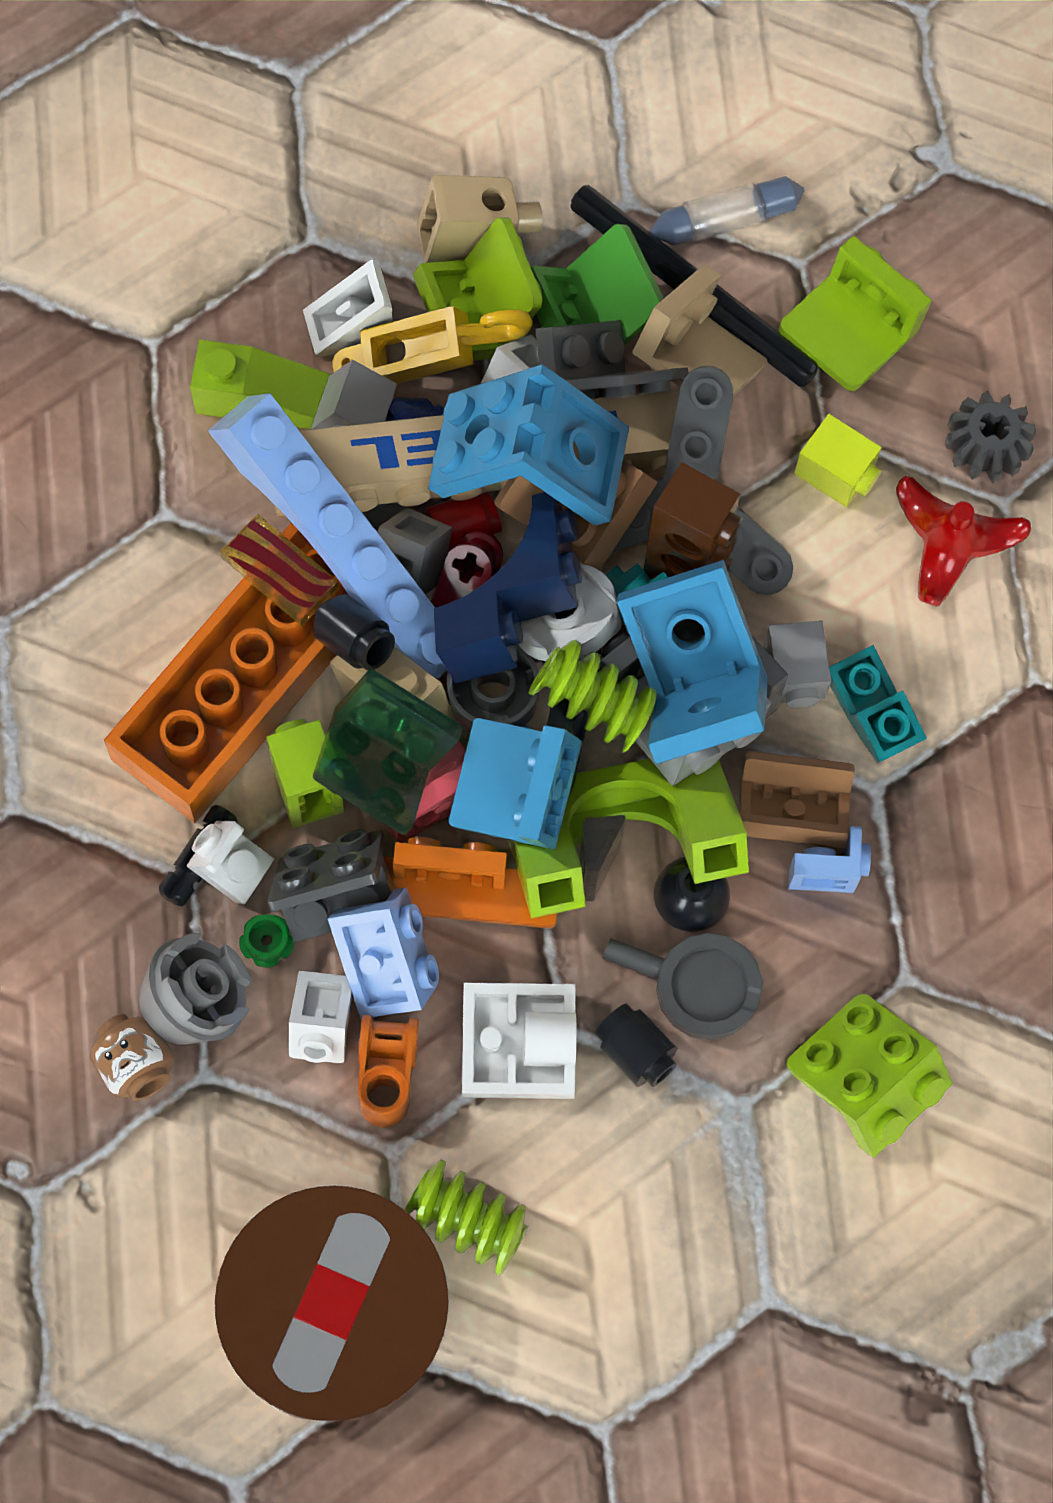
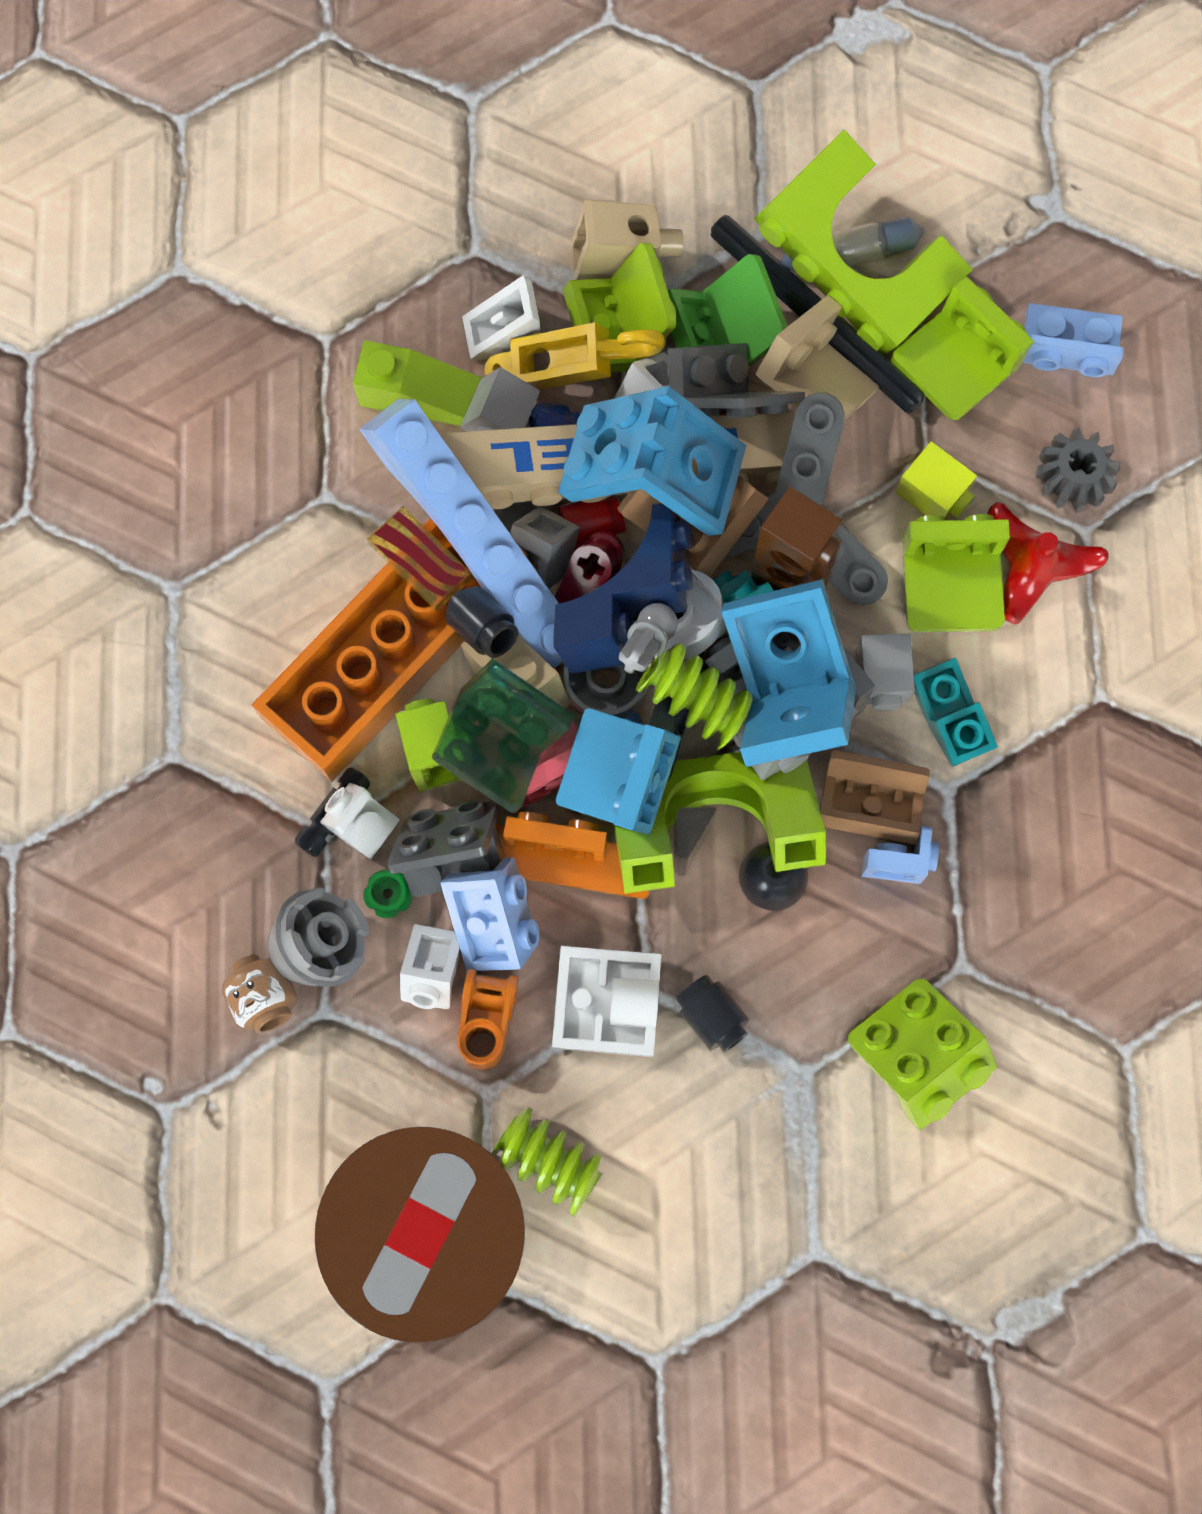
camera: 10 degrees right, 5 degrees up
dark grey piece [603,933,763,1041] -> none
none -> light grey axle [619,603,678,674]
none -> lime arch [754,129,973,355]
none -> lime bracket [902,514,1010,632]
none -> light blue bracket [1022,303,1124,377]

